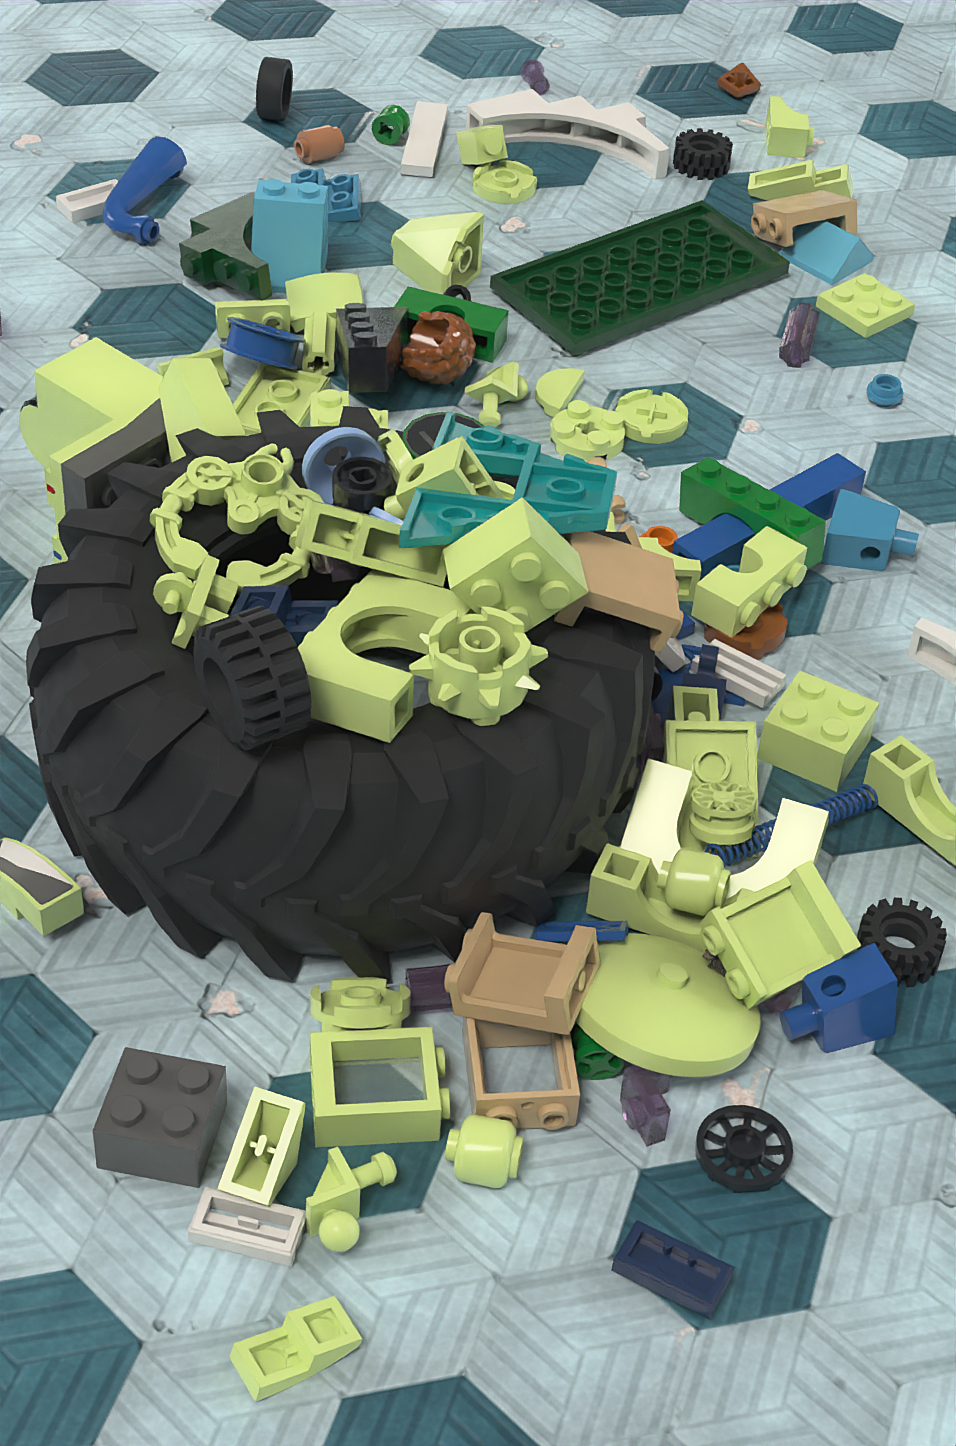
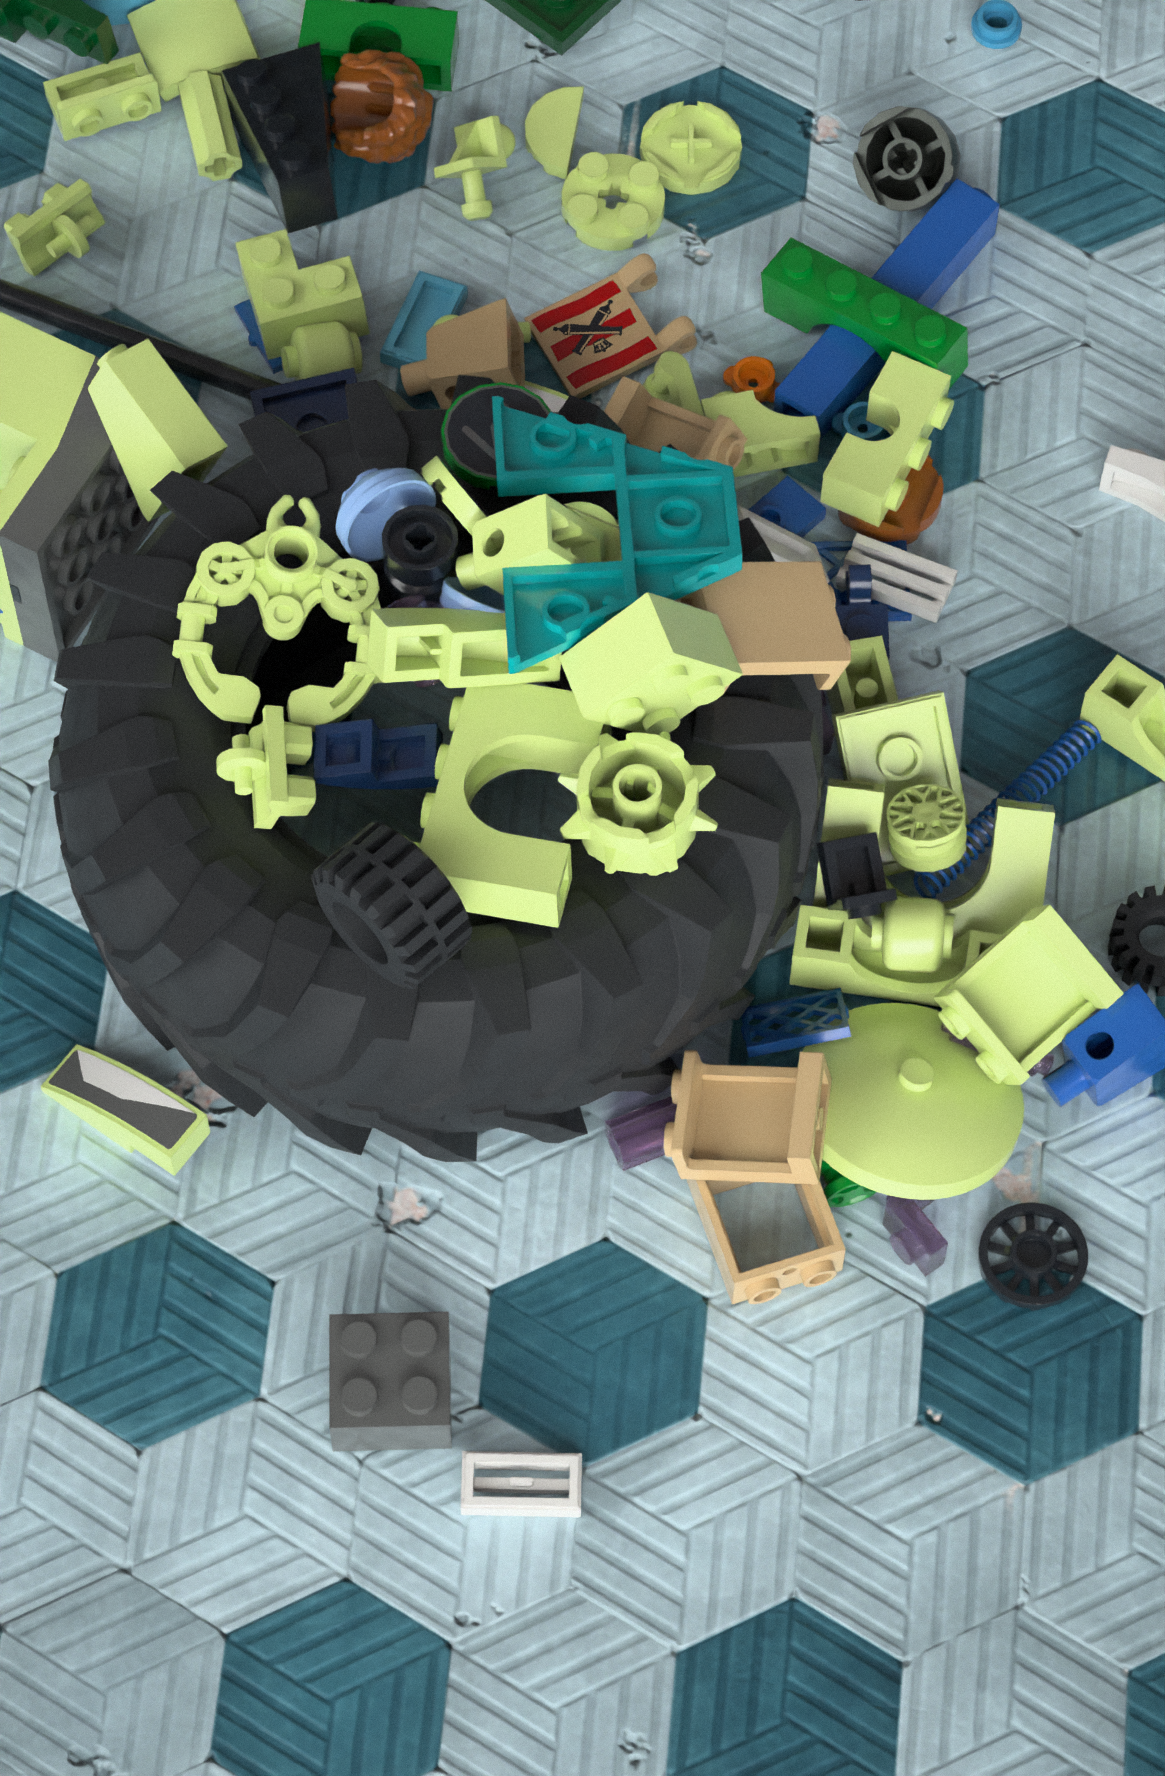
camera: 10 degrees left, 20 degrees up
yellowish green slope [217,1086,306,1207] -> none
blue wheel [220,317,306,369] -> none
yellowish green slope [229,1296,362,1402] -> none
yellowish green tile [232,362,331,436] -> none
yellowish green piece [306,1146,397,1252] -> none
yellowish green plate [310,977,411,1032] -> none
yellowish green window [310,1027,450,1148] -> none
yellowish green head [445,1115,524,1188] -> none
dark blue plate [611,1220,735,1319] -> none
yellowish green brick [757,671,879,792] -> none
dark azure torso [821,489,919,571] -> none
none -> black bracket [816,832,898,919]
none -> pearl dark grey cylinder [853,106,961,212]

